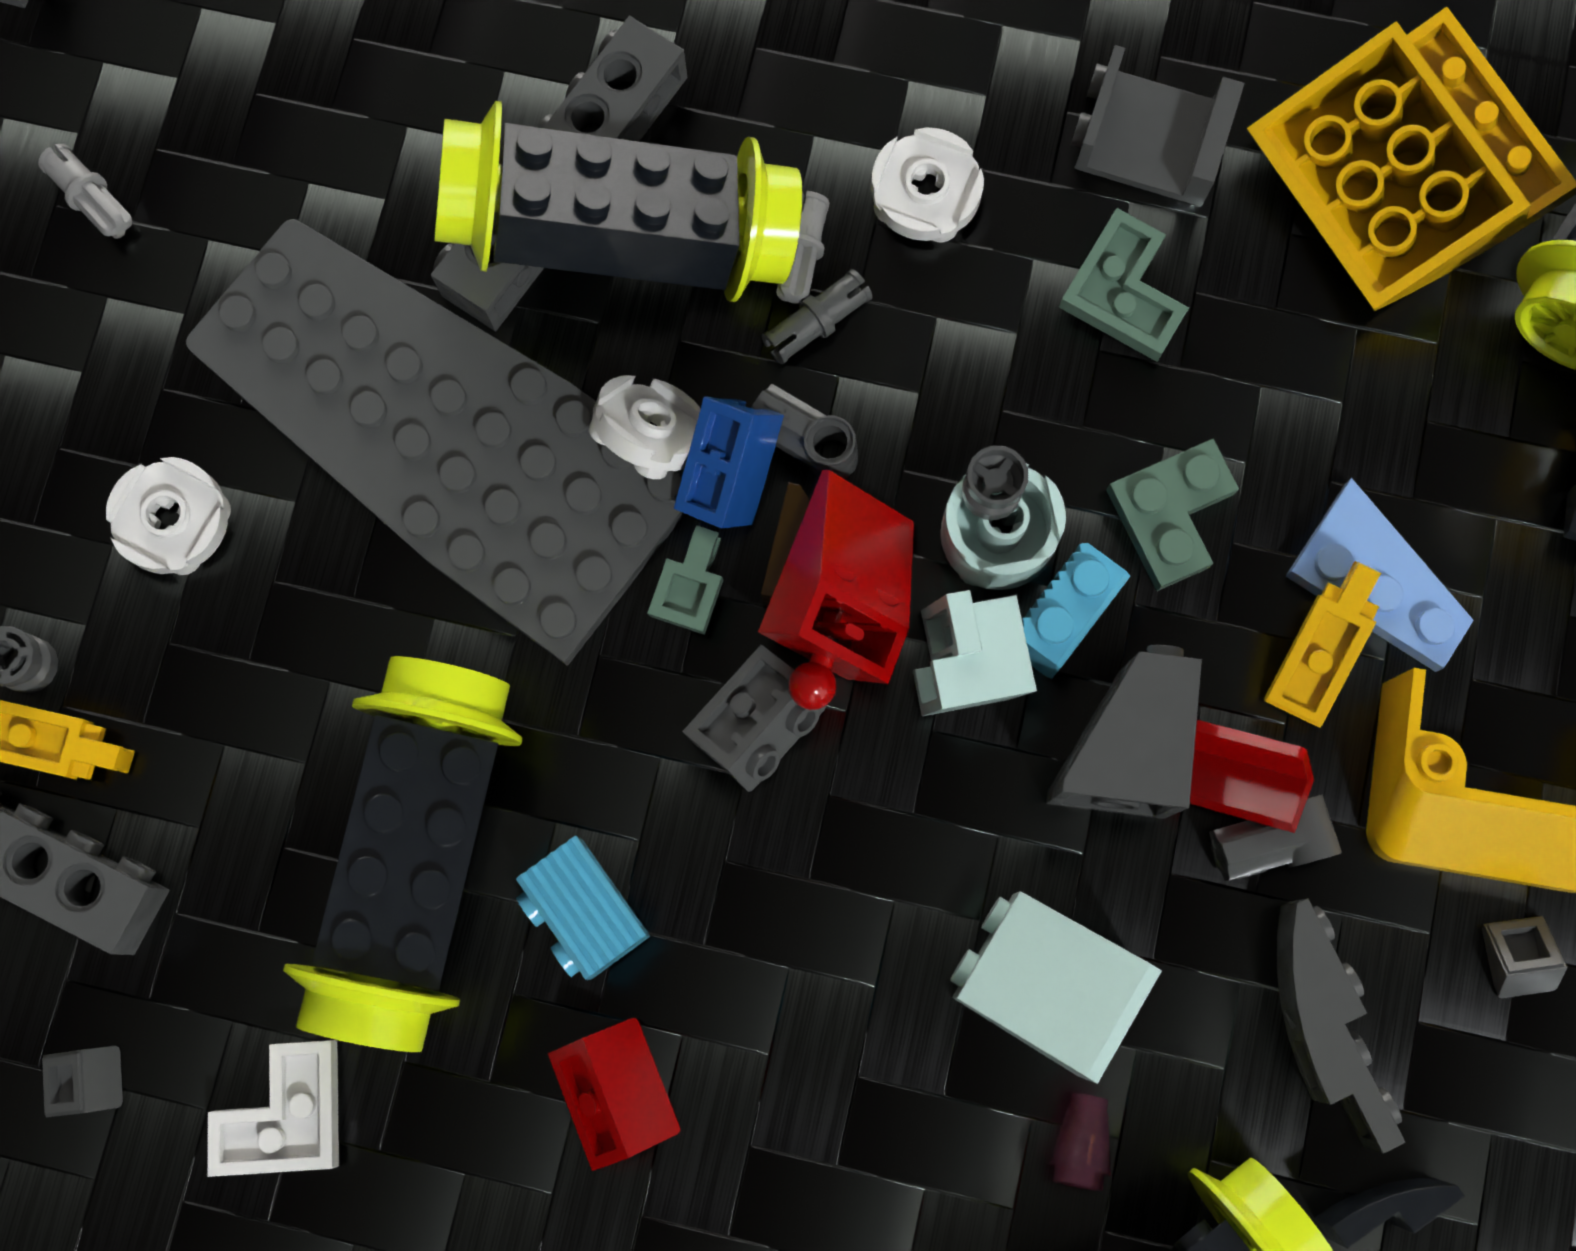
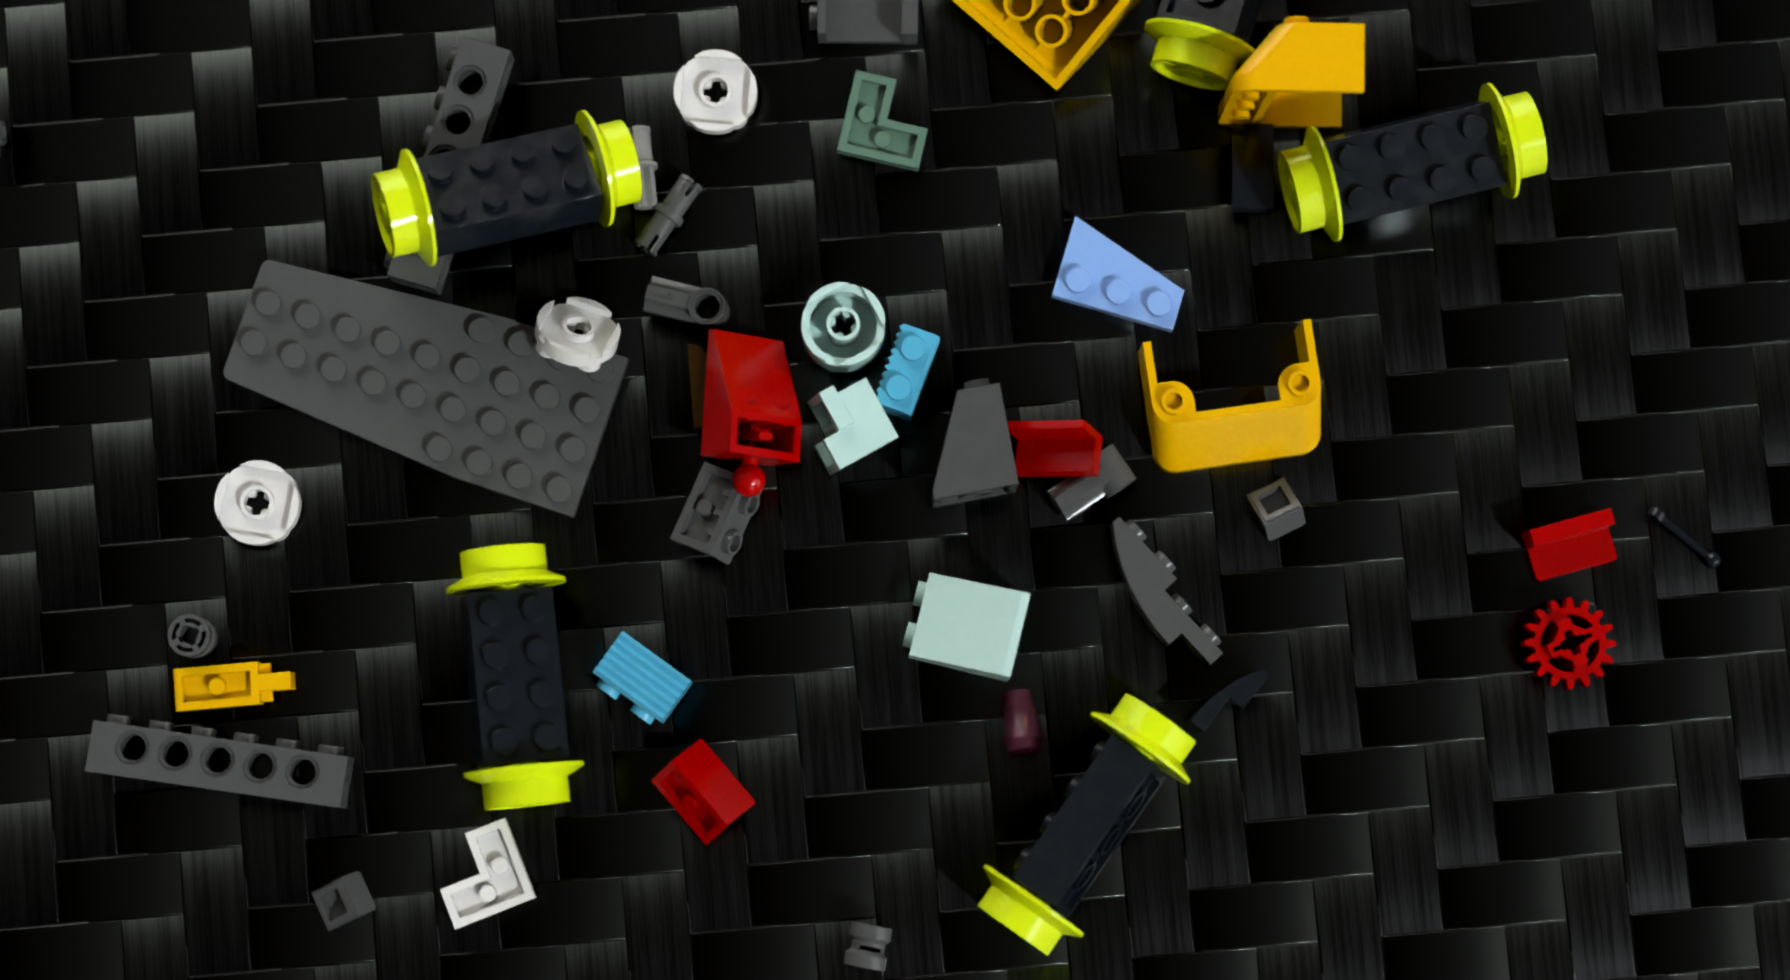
camera: 25 degrees left, 5 degrees up
light grey axle [38,143,132,239] -> none
sand green plate [647,525,723,635] -> none
blue hinge [674,397,784,528] -> none
dark grey wheel [962,446,1028,520] -> none
sand green plate [1106,439,1239,591] -> none
yellow hinge [1264,561,1381,728] -> none

